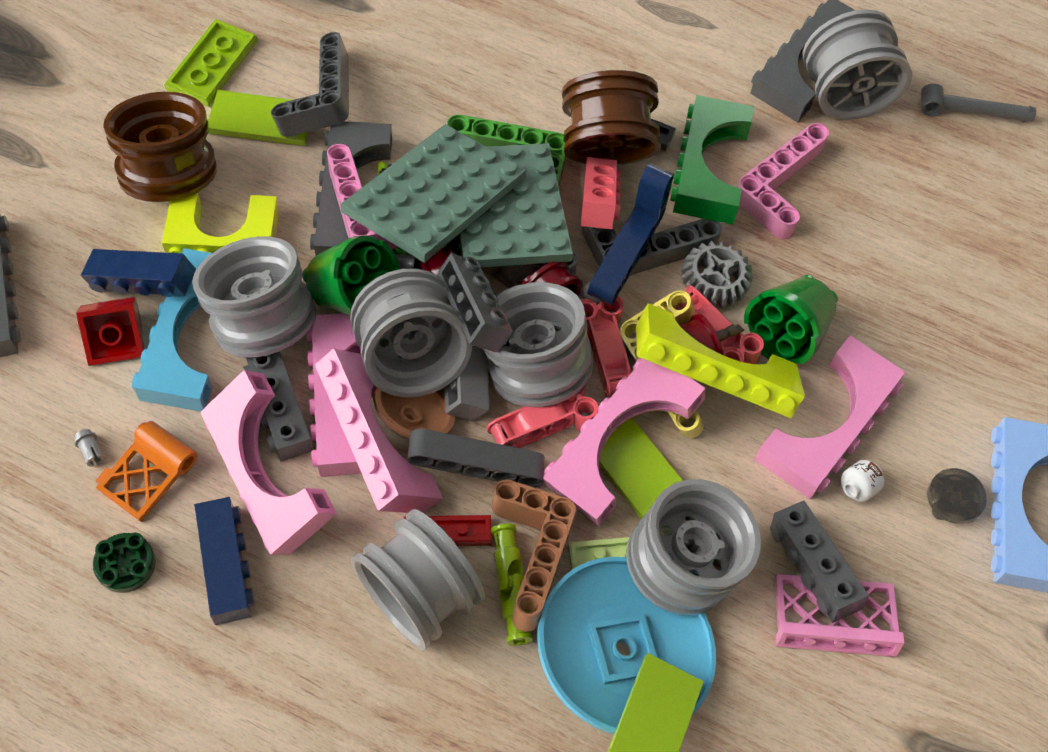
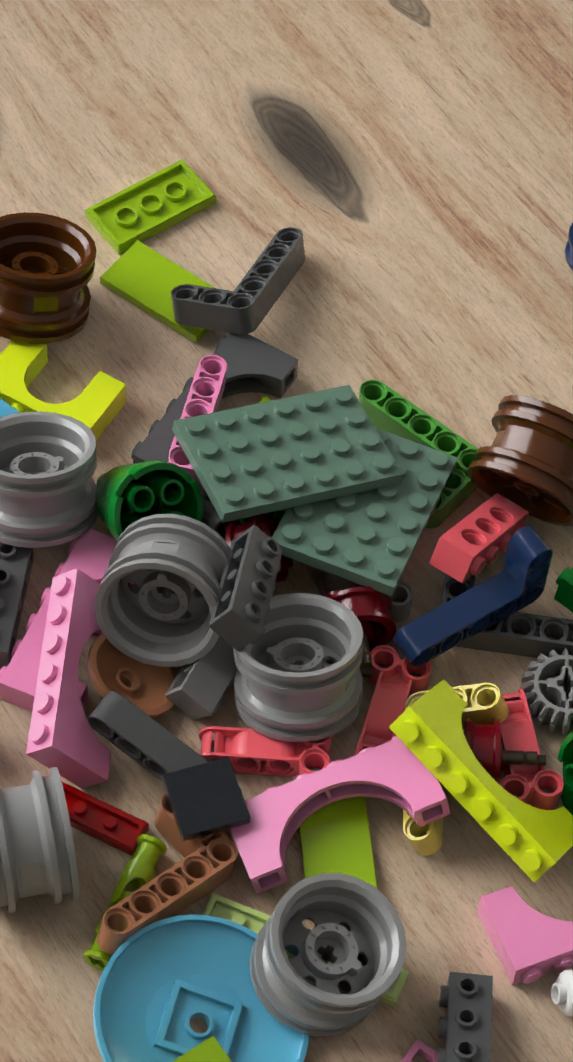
camera: 30 degrees right, 5 degrees down
none -> black tile [161,757,250,841]

